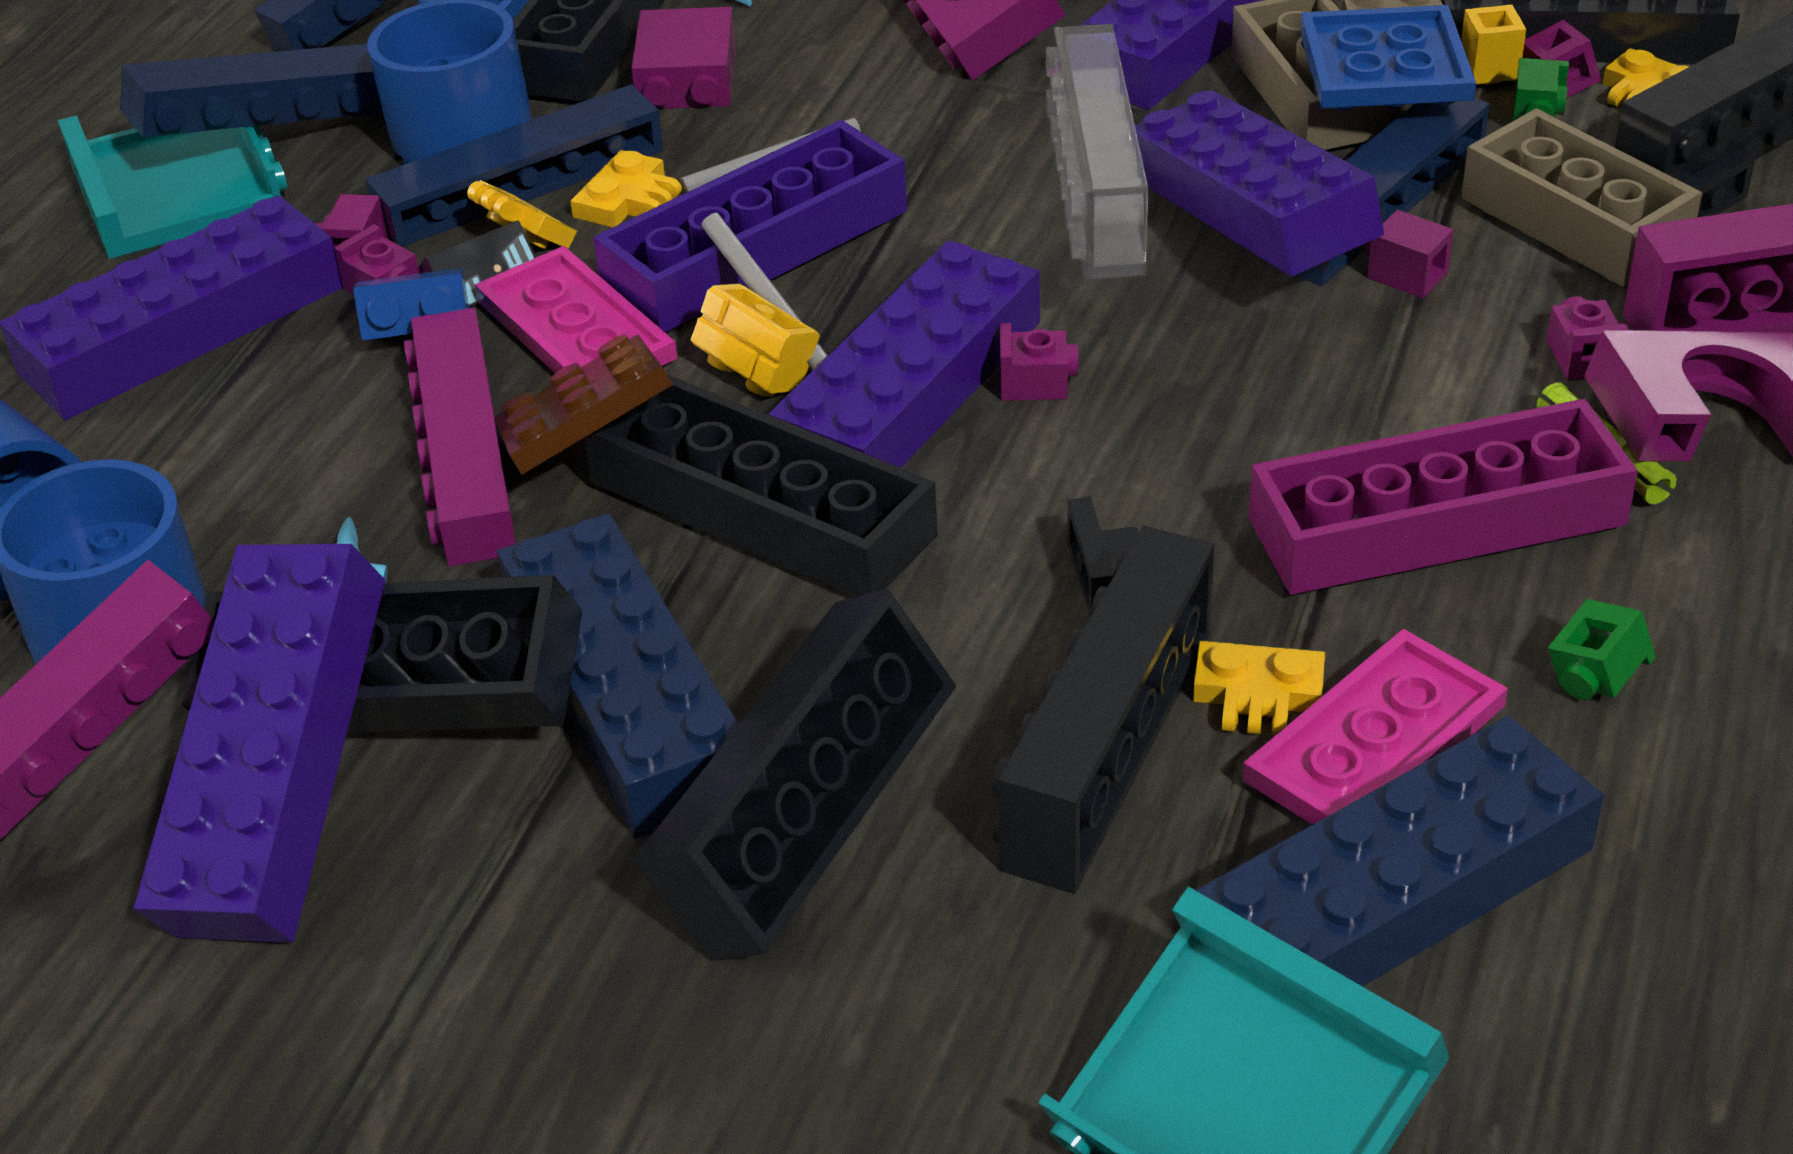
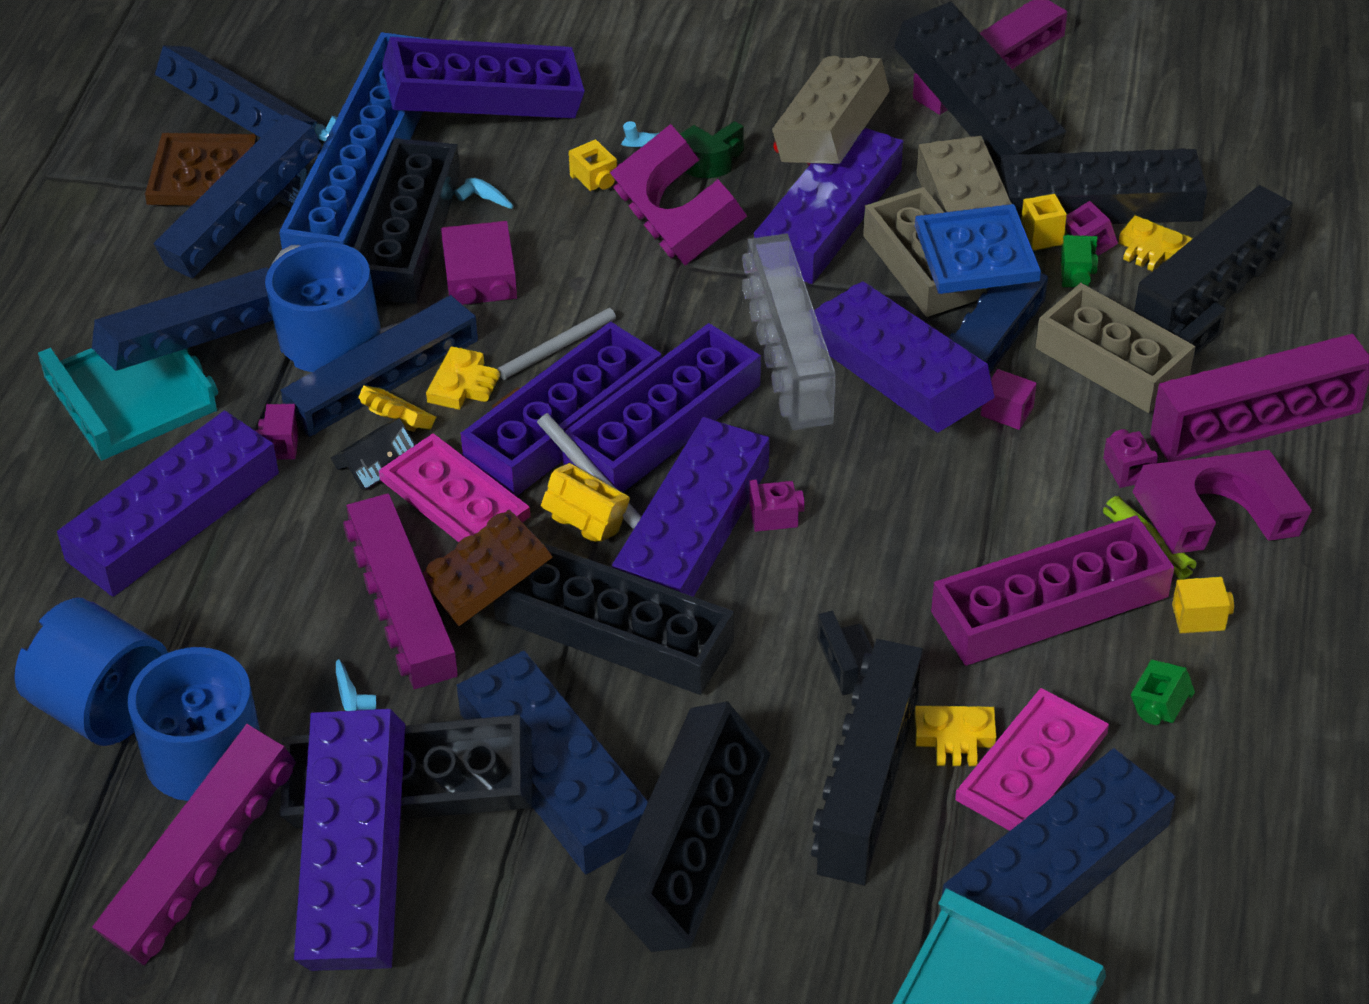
camera: 10 degrees left, 5 degrees up
magenta brick [334,224,419,295] -> none
blue brick [353,267,469,341] -> none
none -> dark purple brick [562,323,761,493]
none -> yellow brick [1172,577,1234,633]

